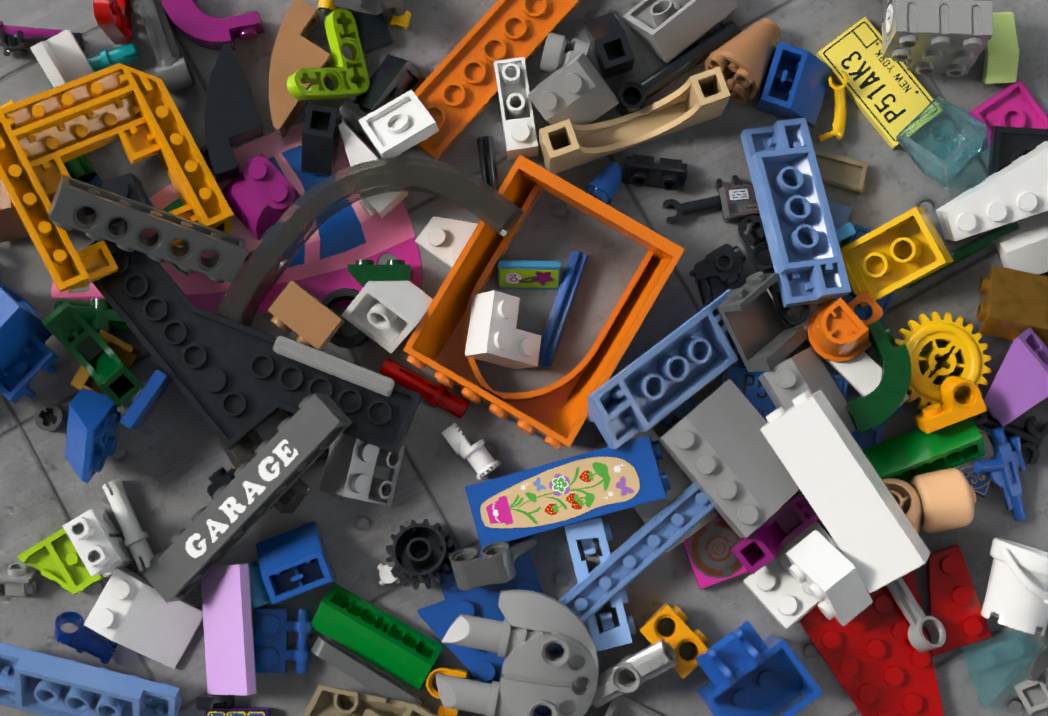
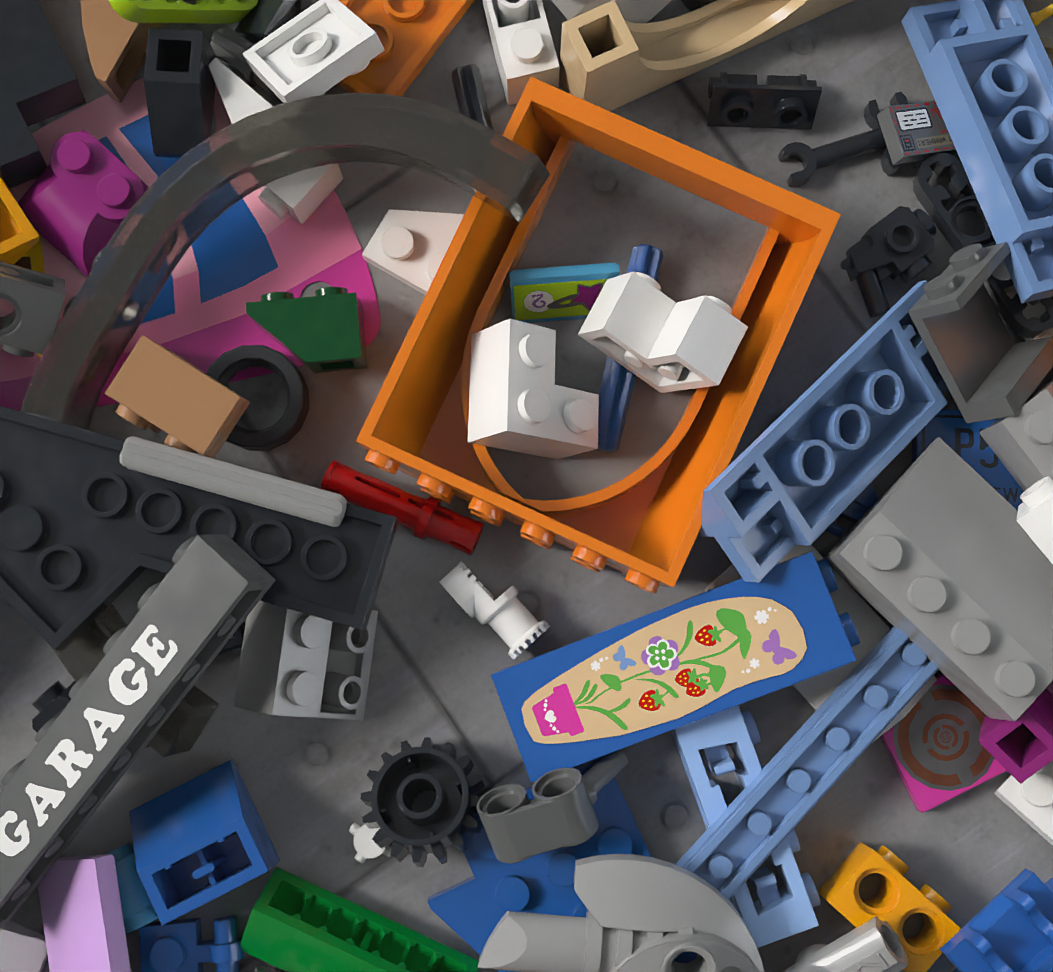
camera: 10 degrees left, 0 degrees up
white slope [341,281,433,354] -> none
blue cone [586,161,625,204] -> none
none -> white brick [578,271,748,393]

